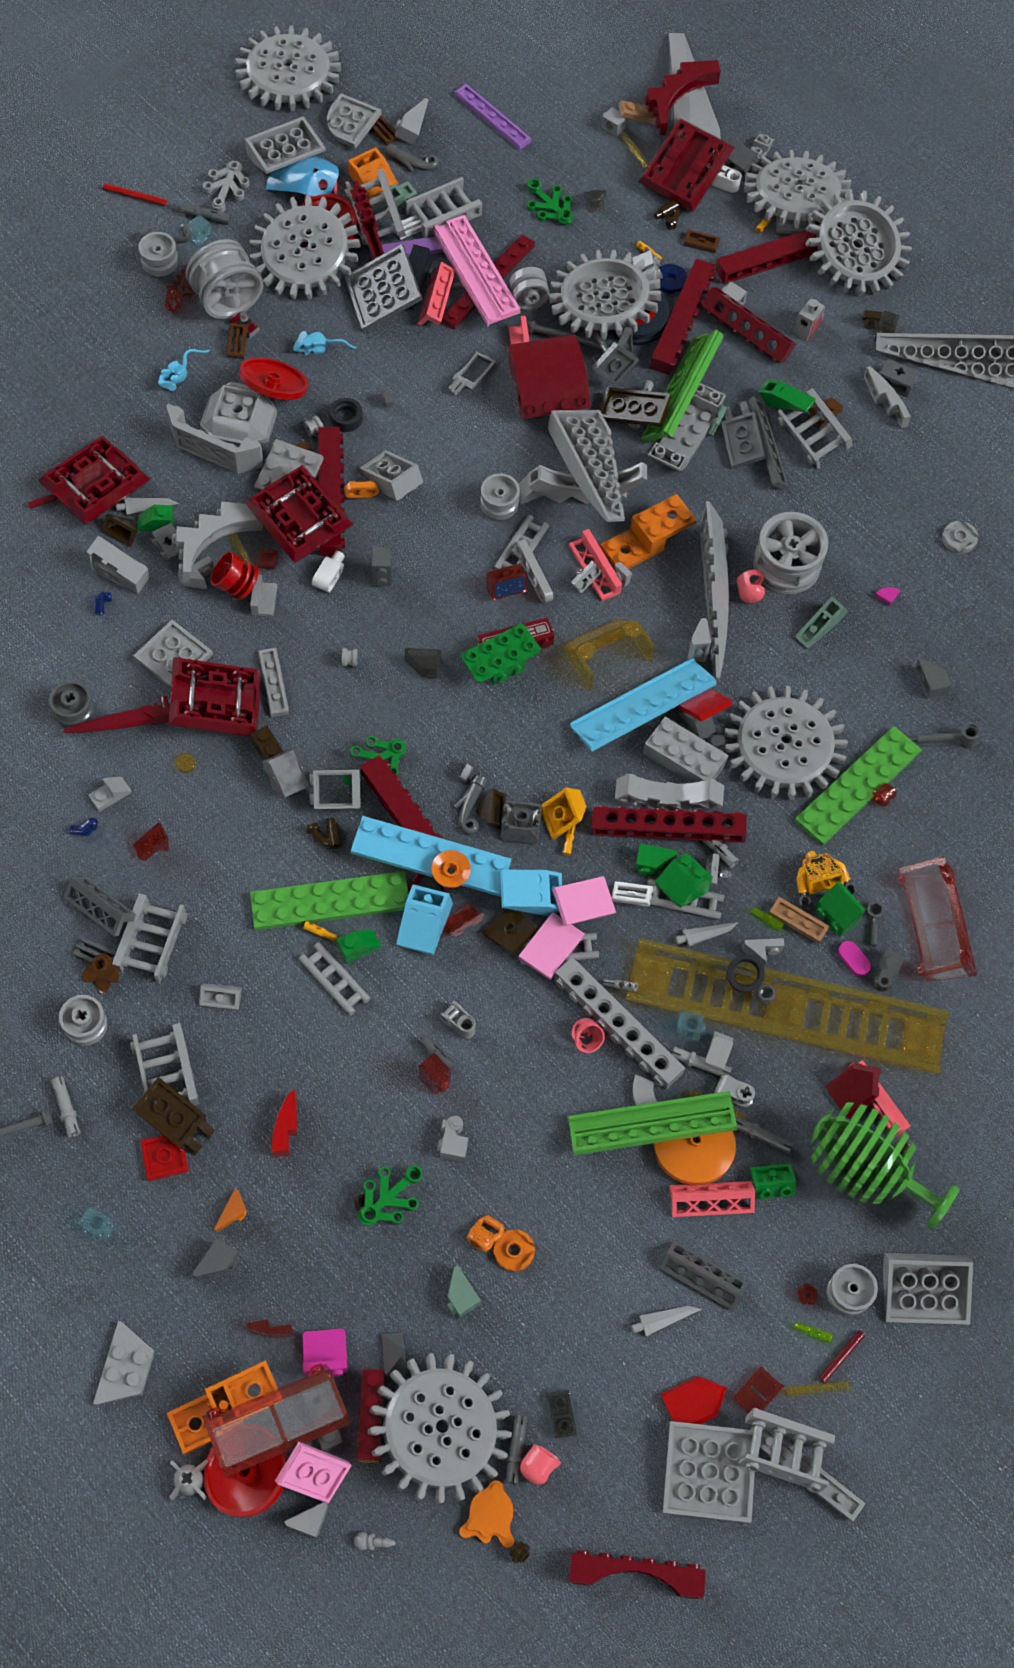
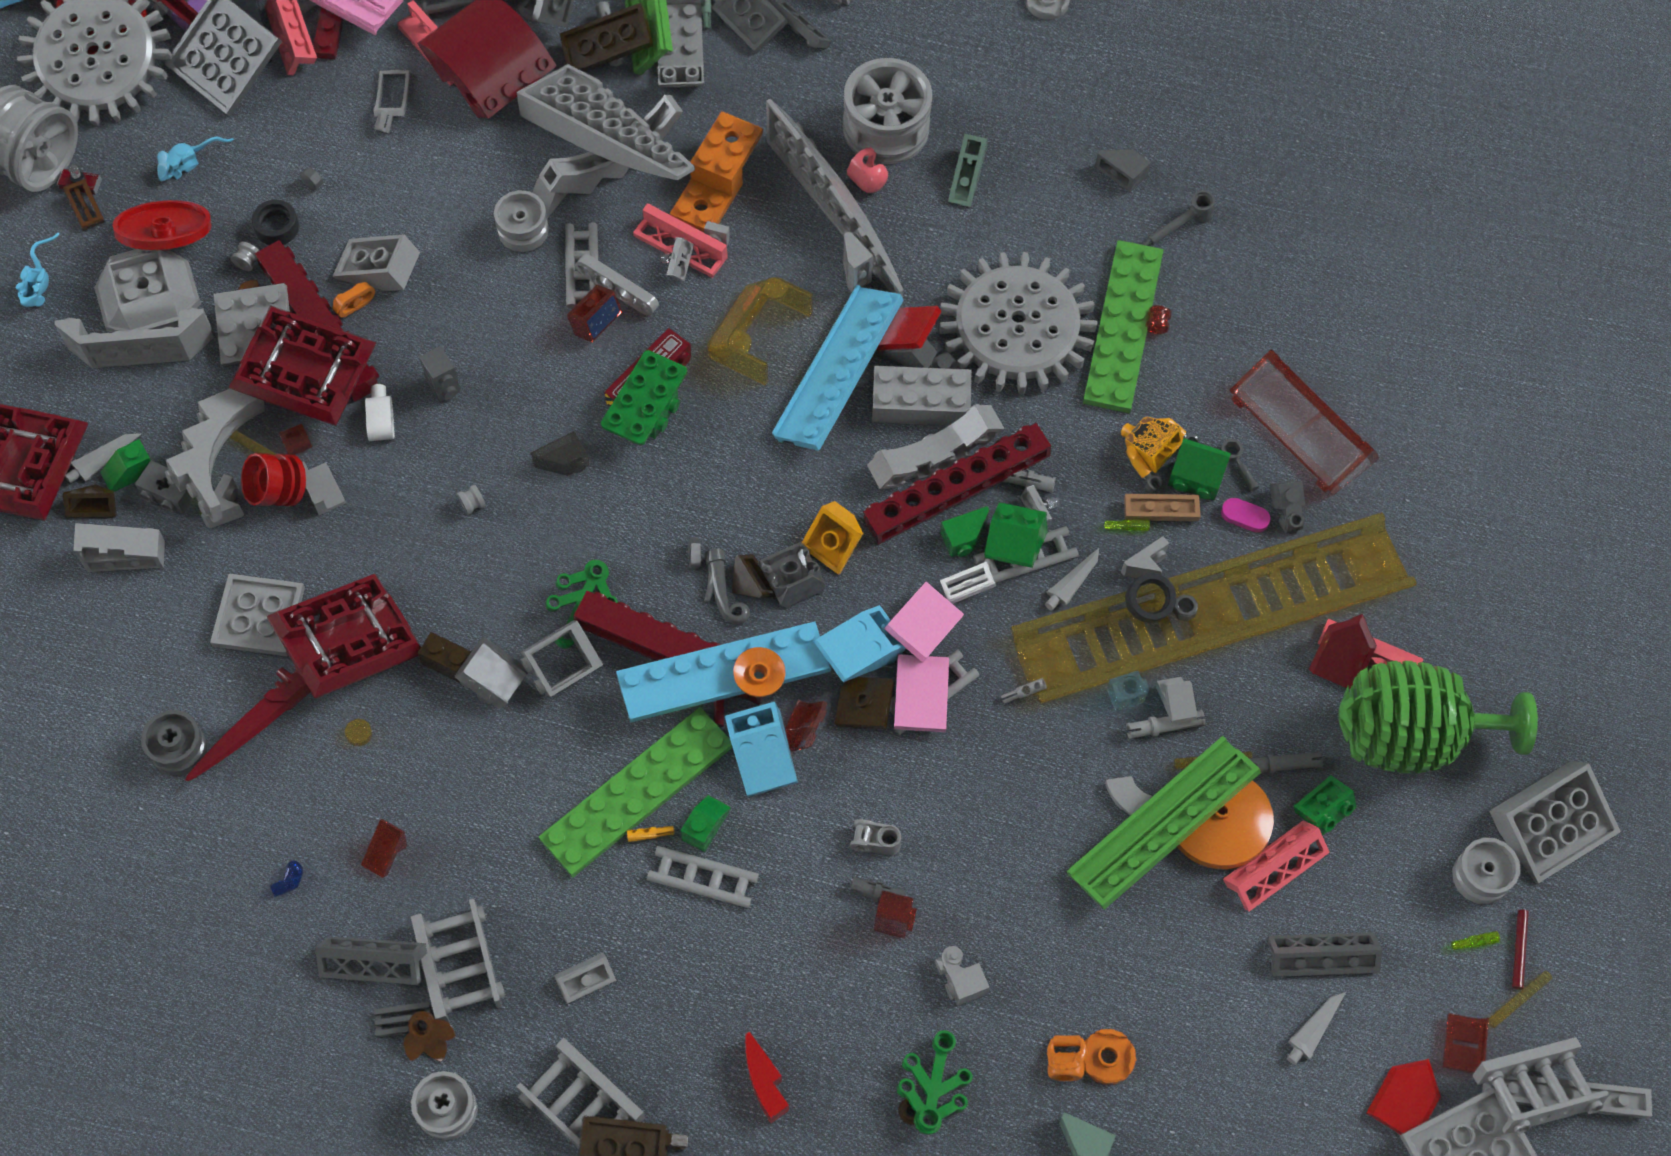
camera: 30 degrees left, 0 degrees up
light grey slope [88,777,132,812] -> none
clear blue arm [95,591,112,615] -> none
light grey tile [258,648,290,717] -> none
dark brown plant [306,817,342,850] -> none
light grey brick [554,957,685,1090] -> none
light orange pin [562,826,575,856] -> none
coral helmet [571,1018,605,1053] -> none
light grey piece [714,1075,755,1108] -> none
clear red plate [797,1284,818,1305] -> none
dark pink tile [875,587,901,606] -> none

